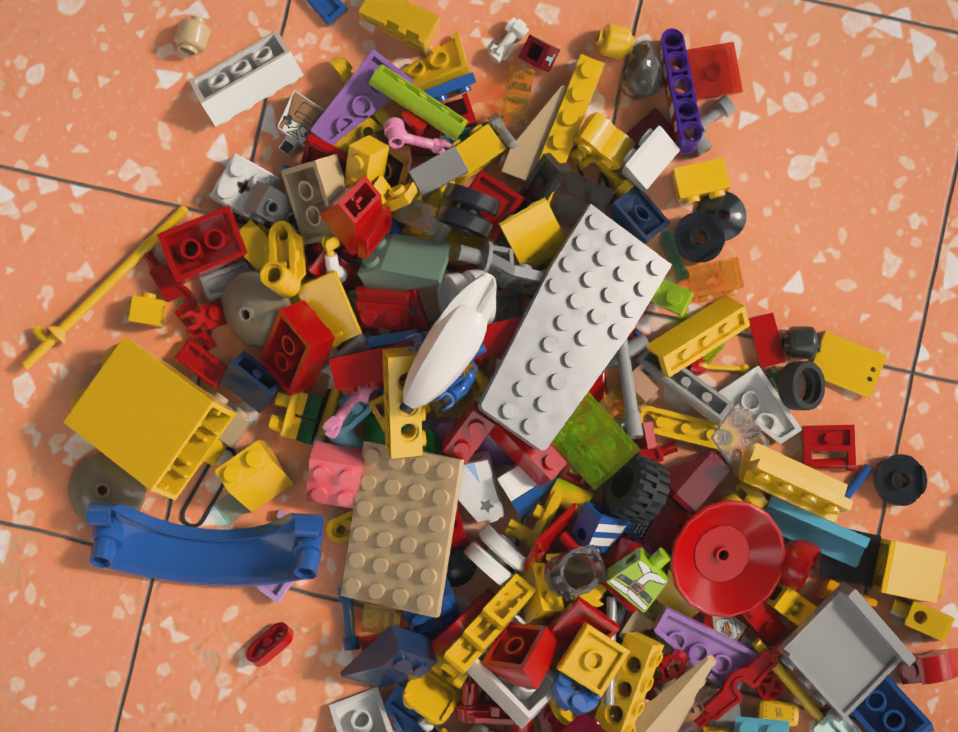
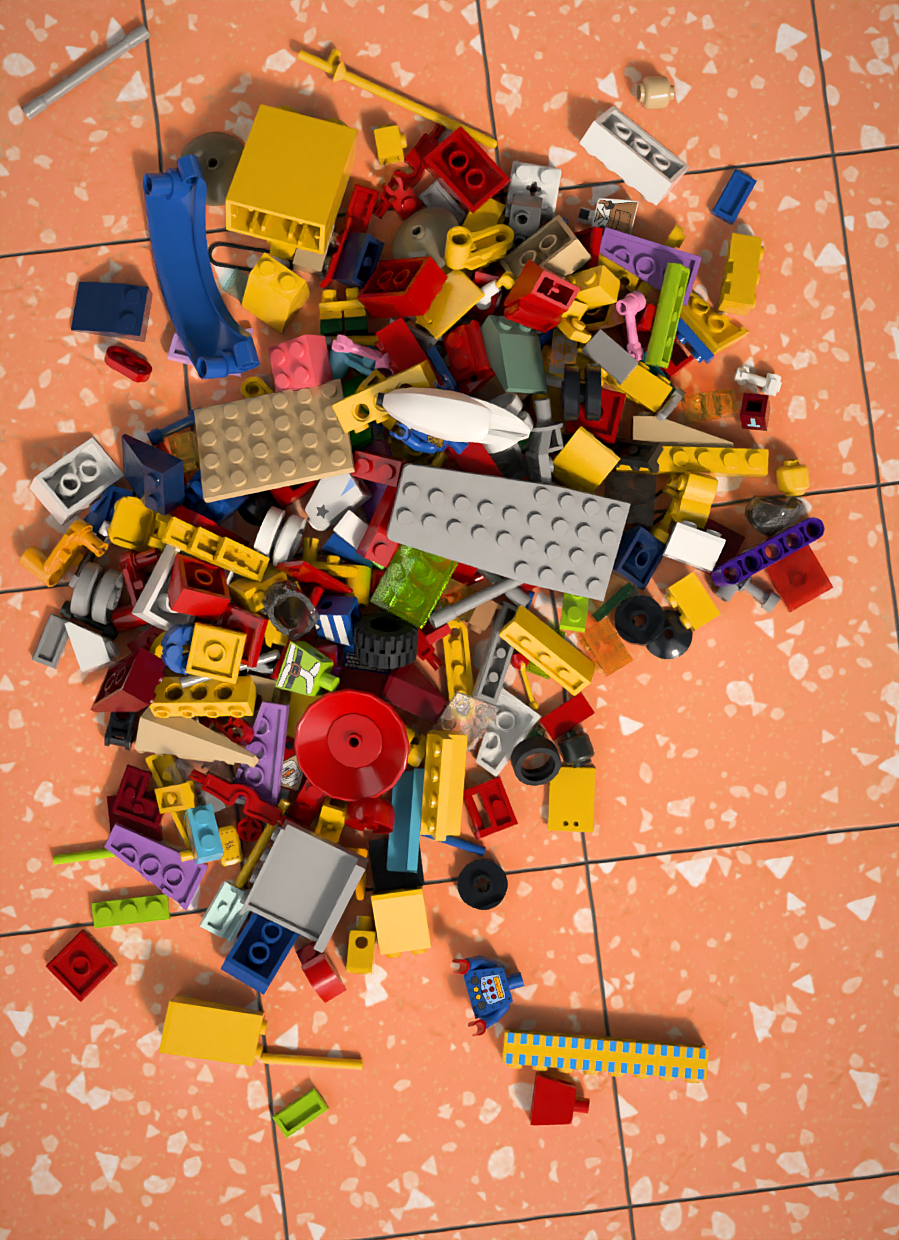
camera: 70 degrees right, 0 degrees up
none -> dark blue slope [71,282,153,342]
none -> red piece [319,217,353,289]

